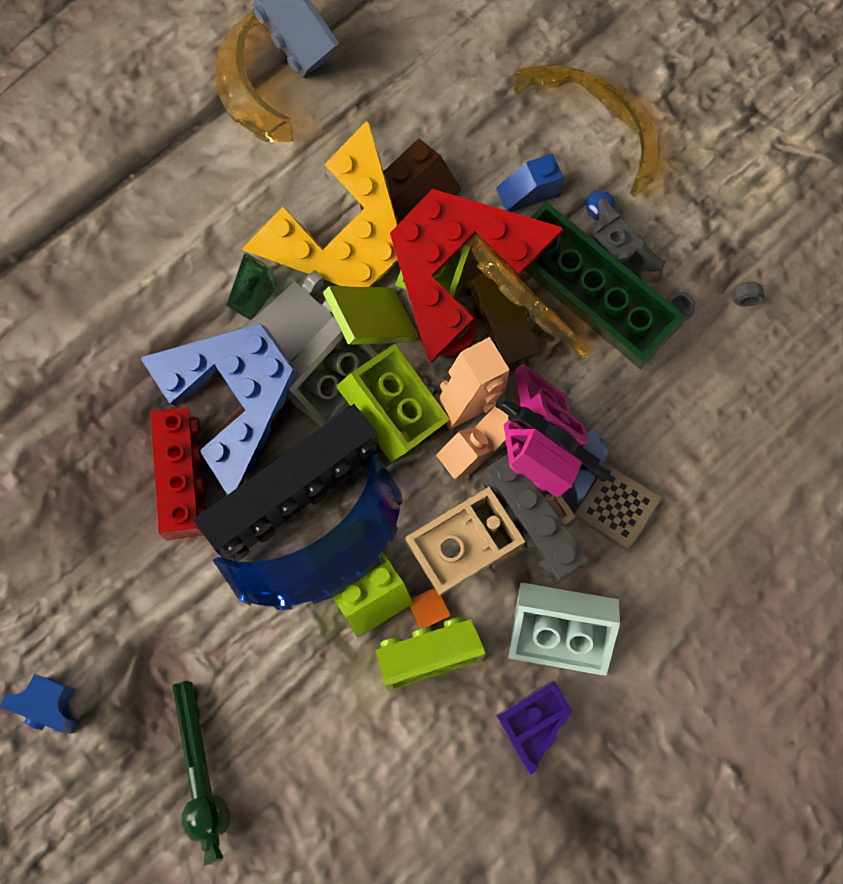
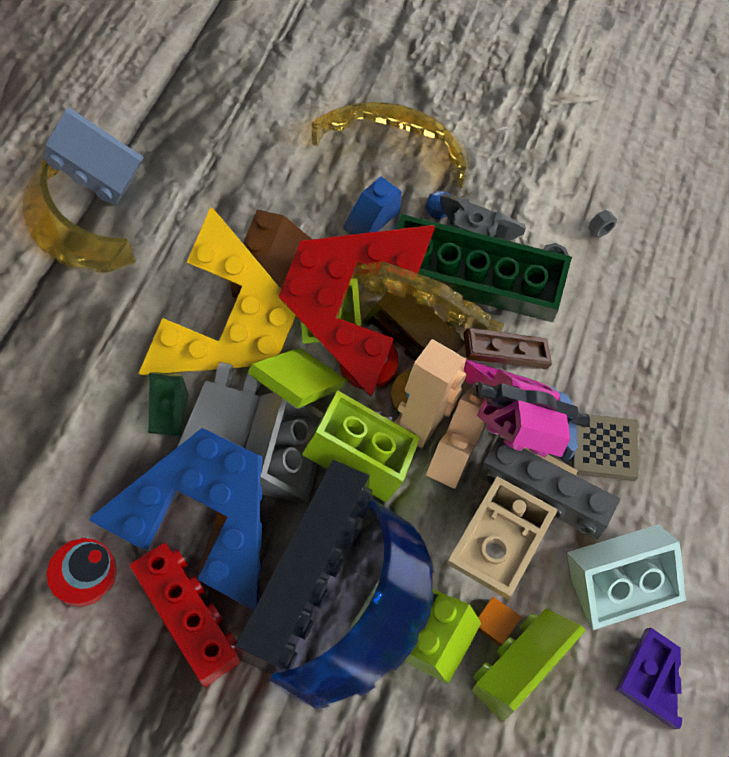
camera: 30 degrees left, 10 degrees down
none -> tile [46,538,117,607]
none -> reddish brown tile [463,328,552,369]

